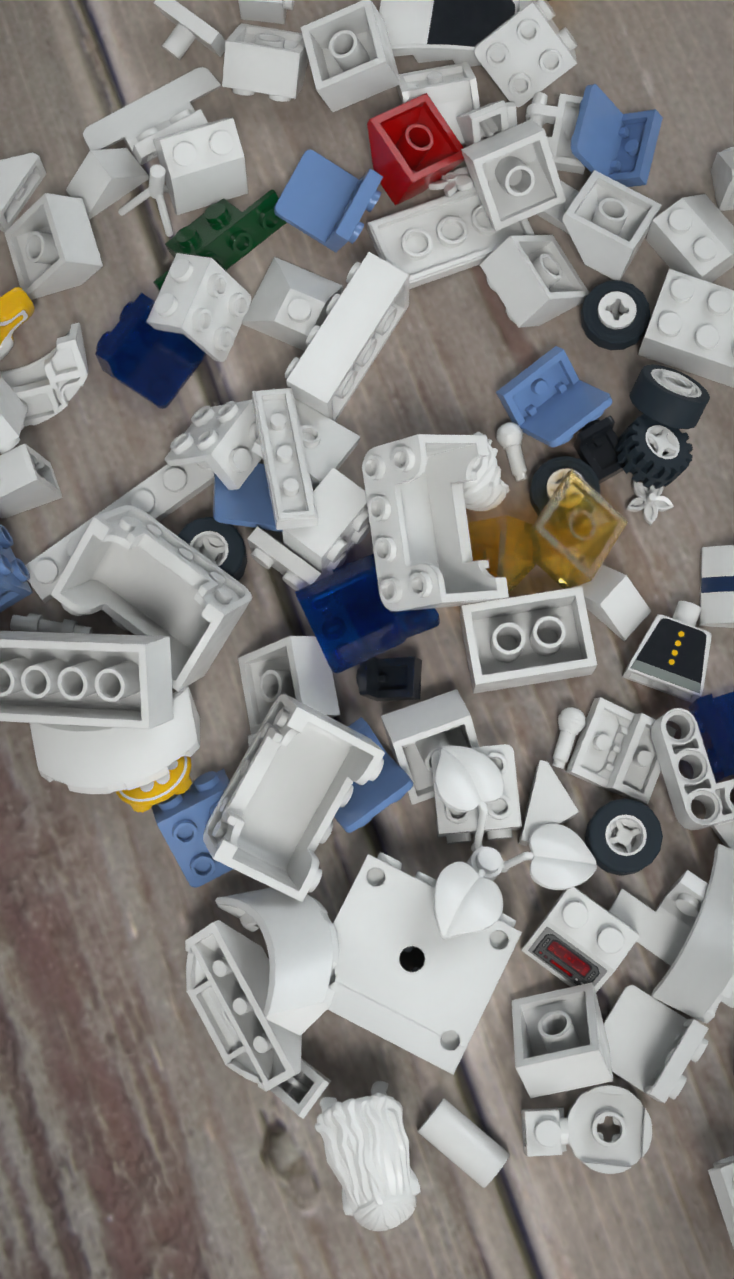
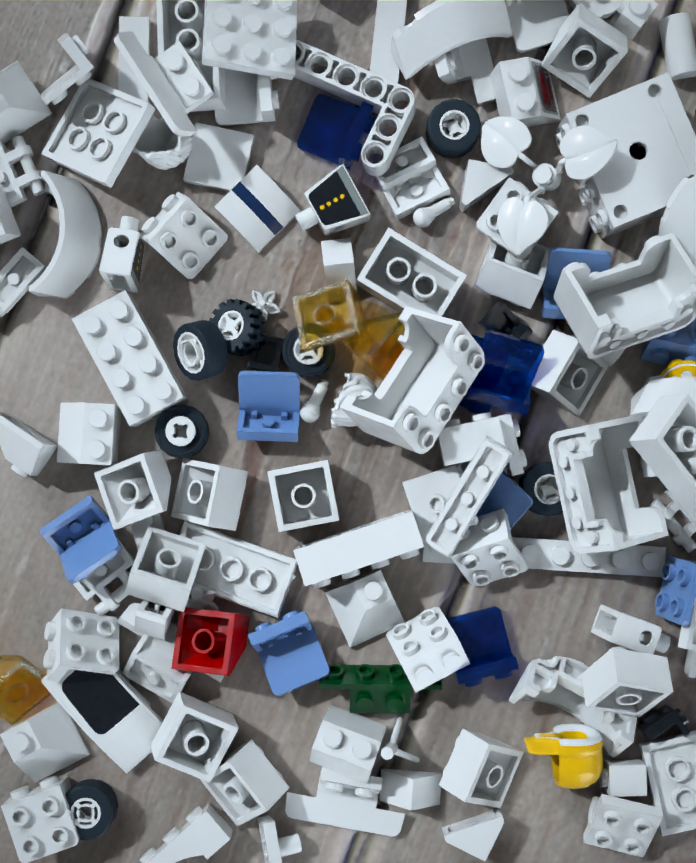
camera: 145 degrees left, 10 degrees up
none -> white brick [267,460,340,532]

